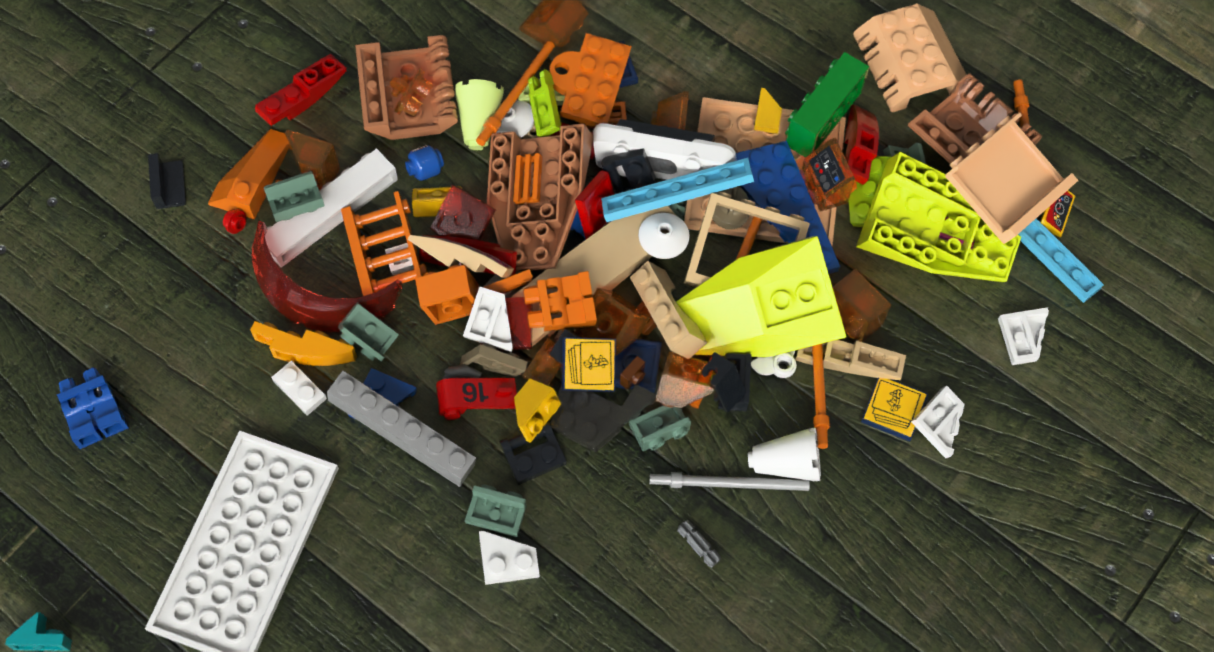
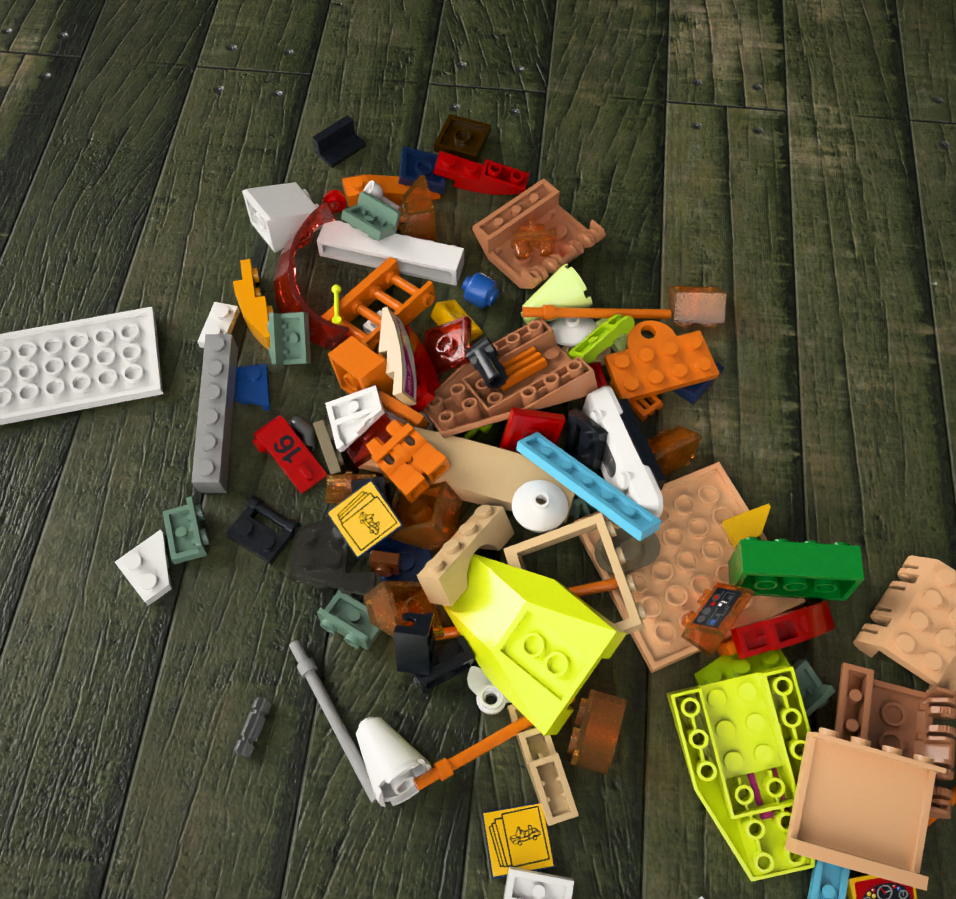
camera: 60 degrees right, 5 degrees down
blue hips [57,368,129,449] -> none
yellow slope [514,378,561,443] -> none
blue wing [736,141,840,274] -> none
none -> white slope [242,182,323,253]
none -> neon yellow hinge [331,284,342,327]
none -> white hinge [364,180,414,220]
none -> dark blue tile [399,146,446,195]
none -> dark brown plate [434,114,491,162]
none -> black piece [464,336,508,389]

